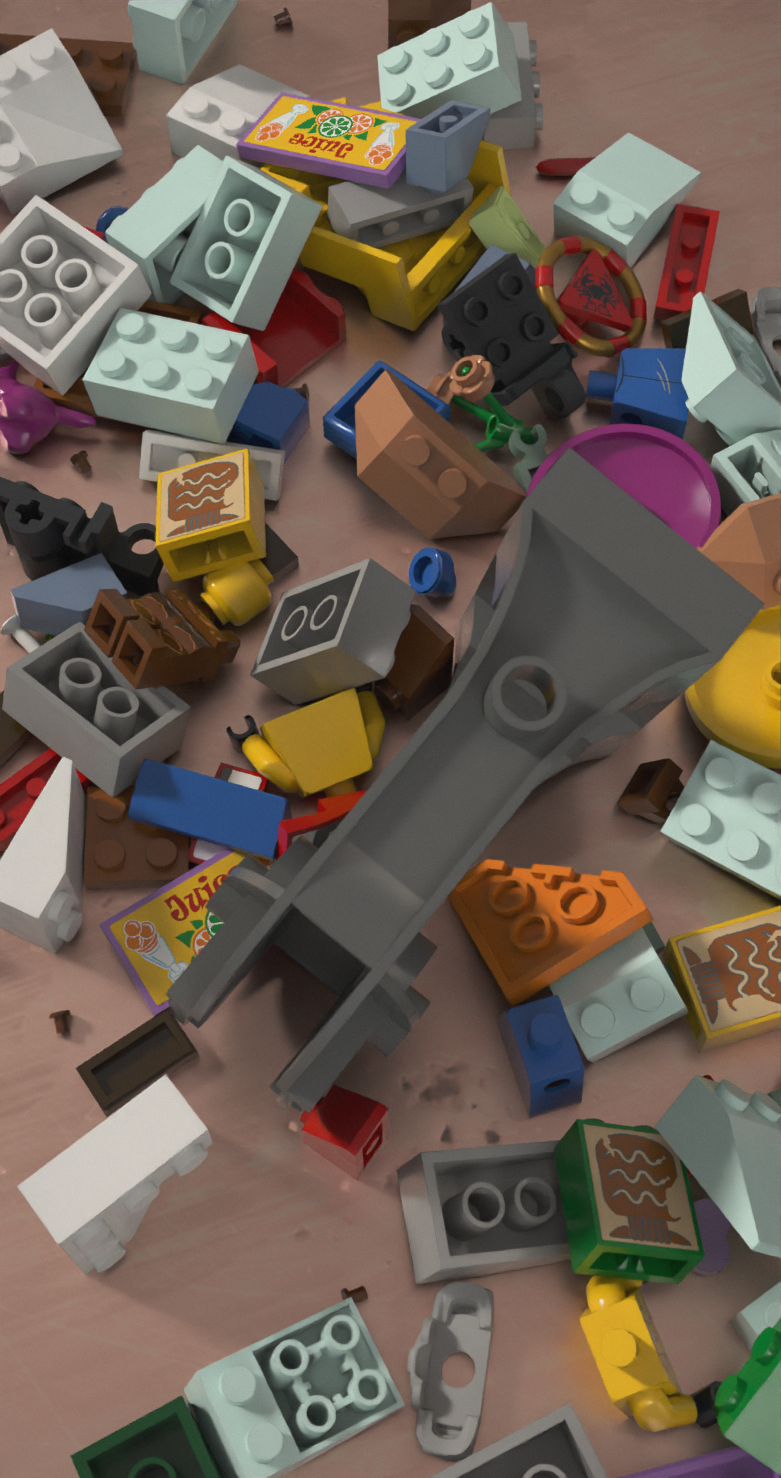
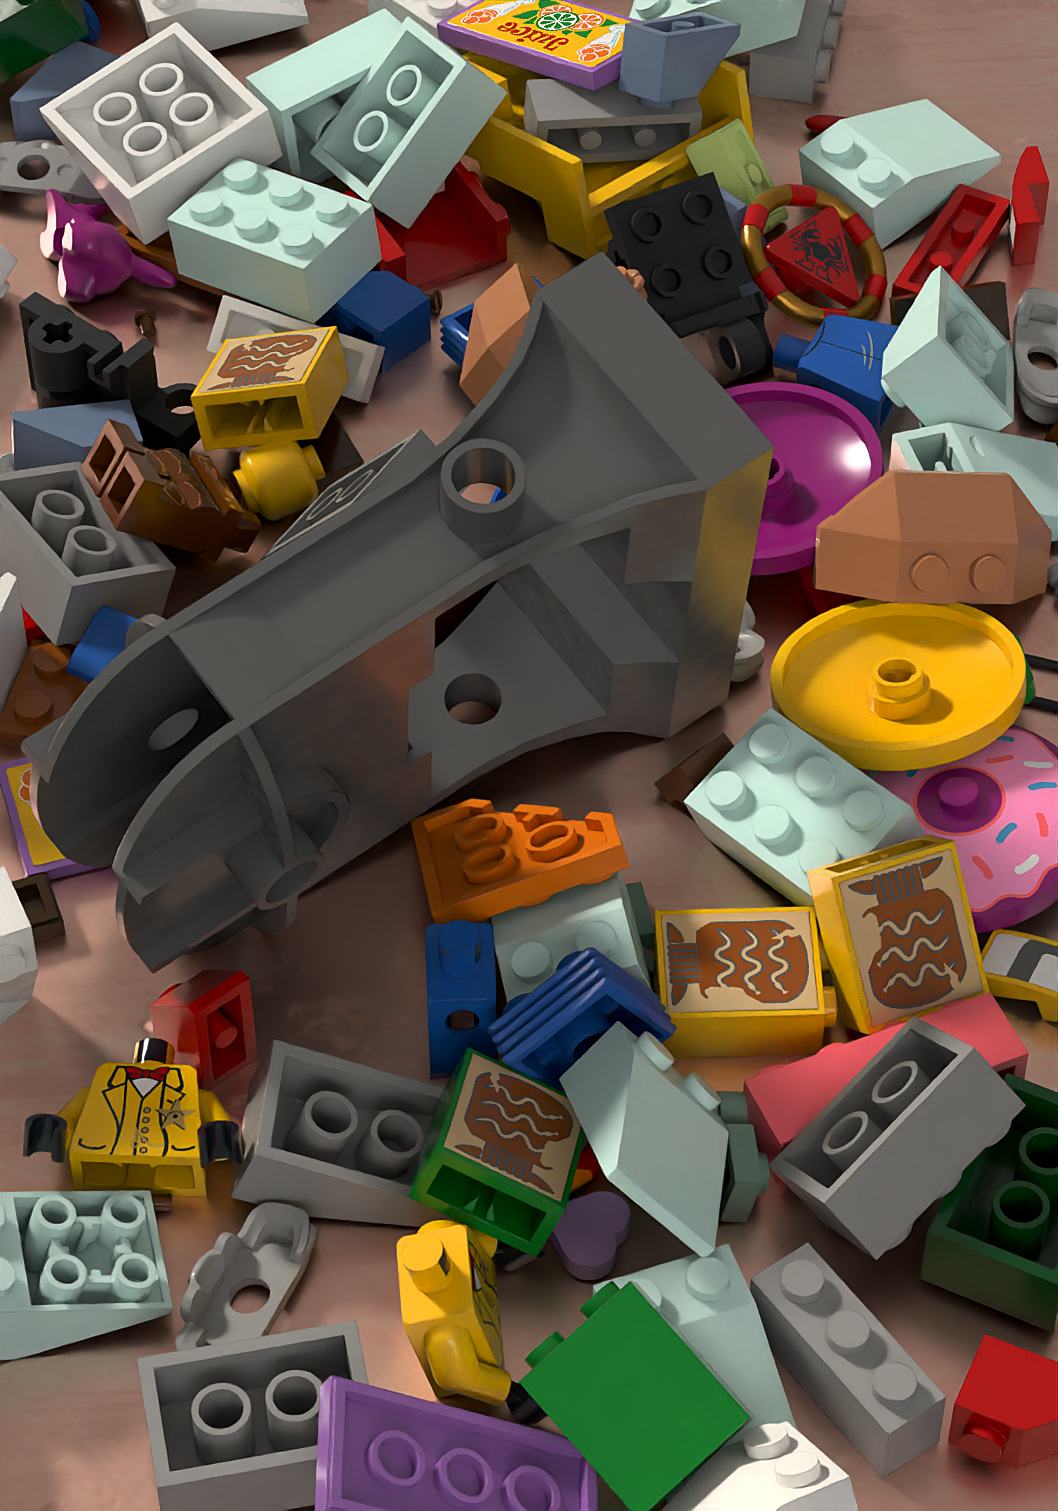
camera: 15 degrees right, 15 degrees down
none -> yellow torso [23,1038,243,1197]
none -> blue brick [487,947,677,1093]
none -> red slope [1007,146,1050,266]

